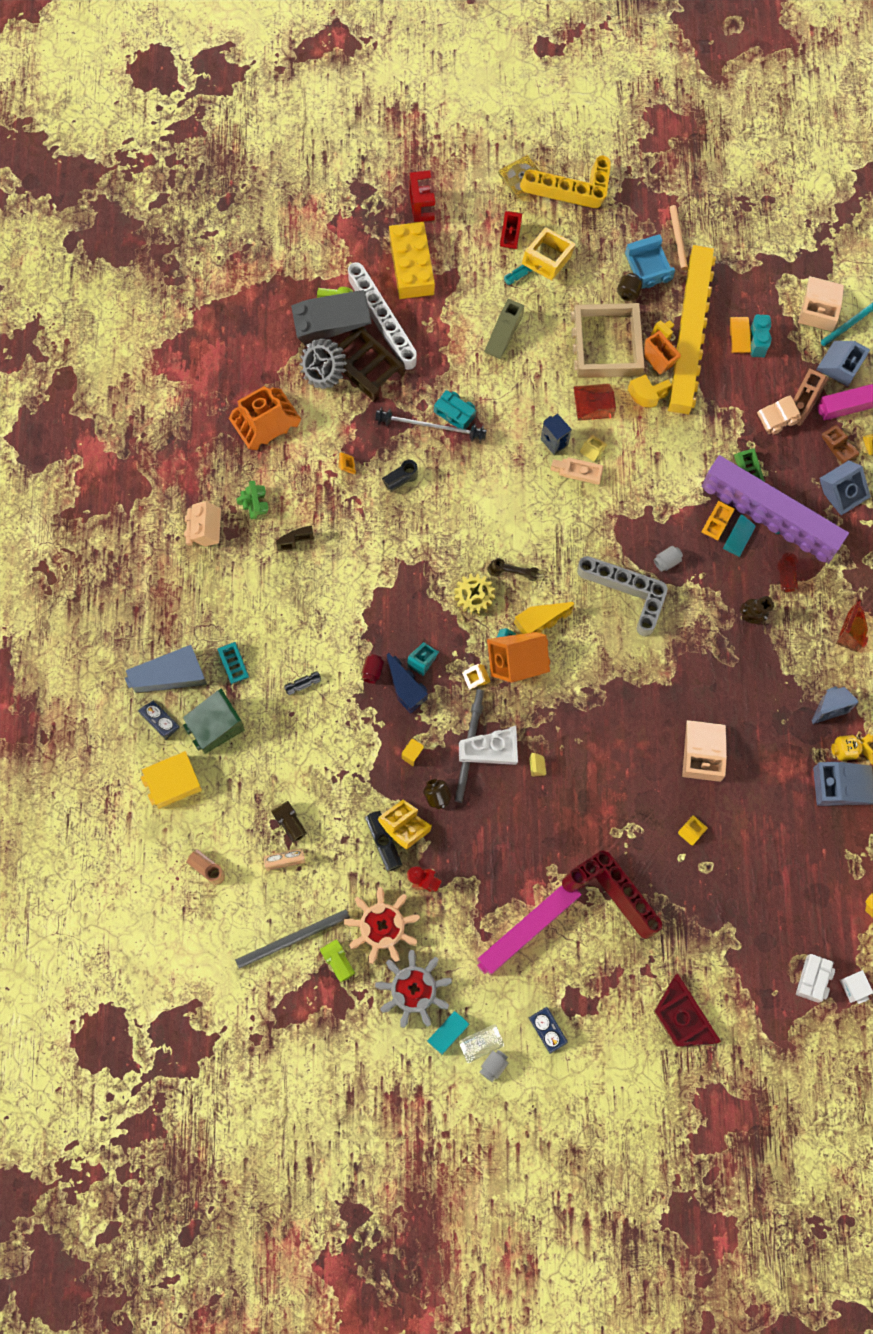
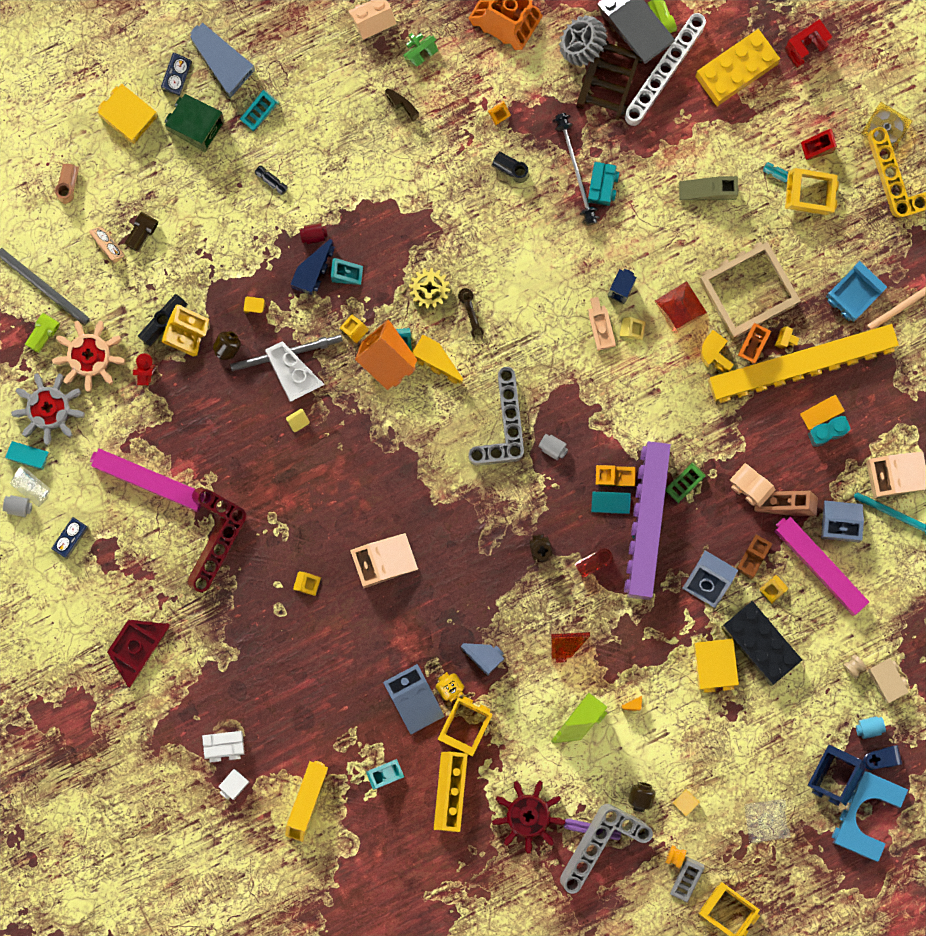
camera: 65 degrees right, 10 degrees up
dark brown head [617,273,642,301] -> none

